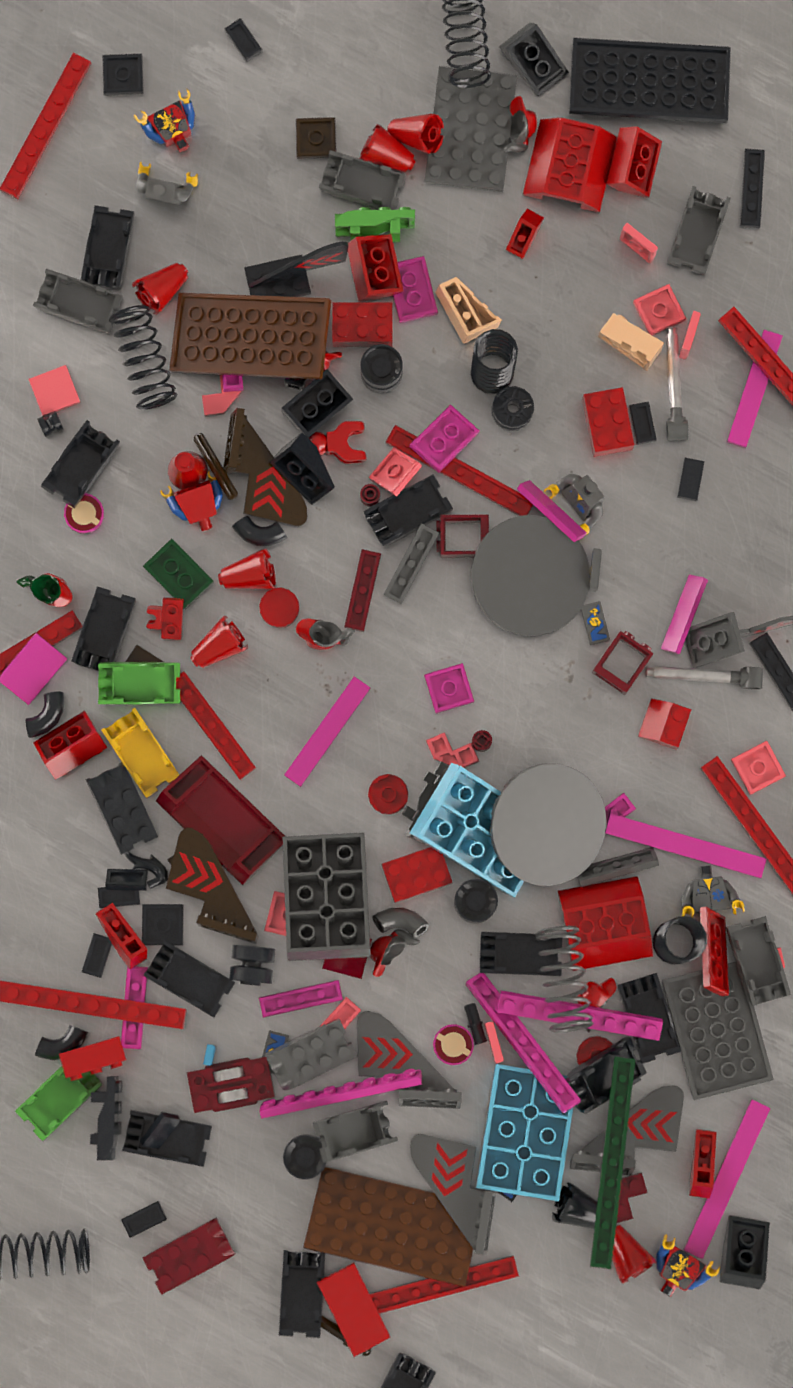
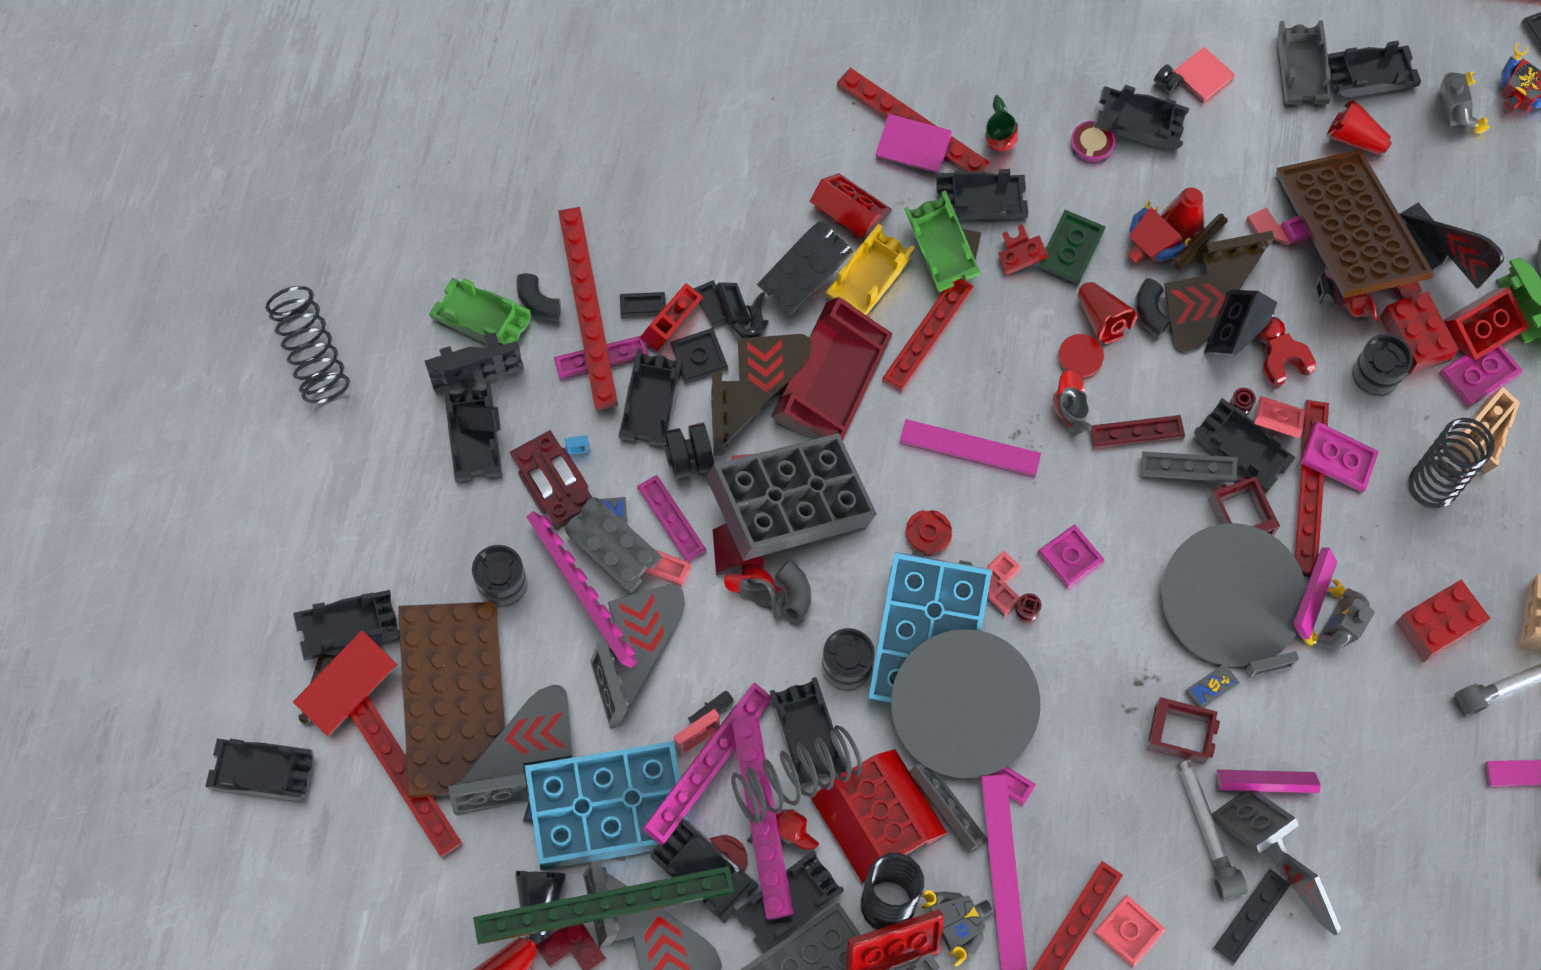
camera: 70 degrees right, 15 degrees down
black cylinder [26,691,64,738] -> none
red wedge [59,1036,126,1081] -> none
black piece [108,305,178,410] -> none
black tile [121,1201,167,1238] -> none
dark red piece [142,1217,236,1295] -> none
red cone [190,616,248,668] -> none
black slope [281,369,353,438] -> none
dark grey piece [312,1101,398,1163] -> none
red brick [382,847,453,903] -> none
tile [433,1024,474,1065] -> none
black wheel [491,386,534,431] -> none
black tile [629,401,657,445] -> none
red slope [638,698,692,750] -> none
black tile [677,458,705,501] -> none

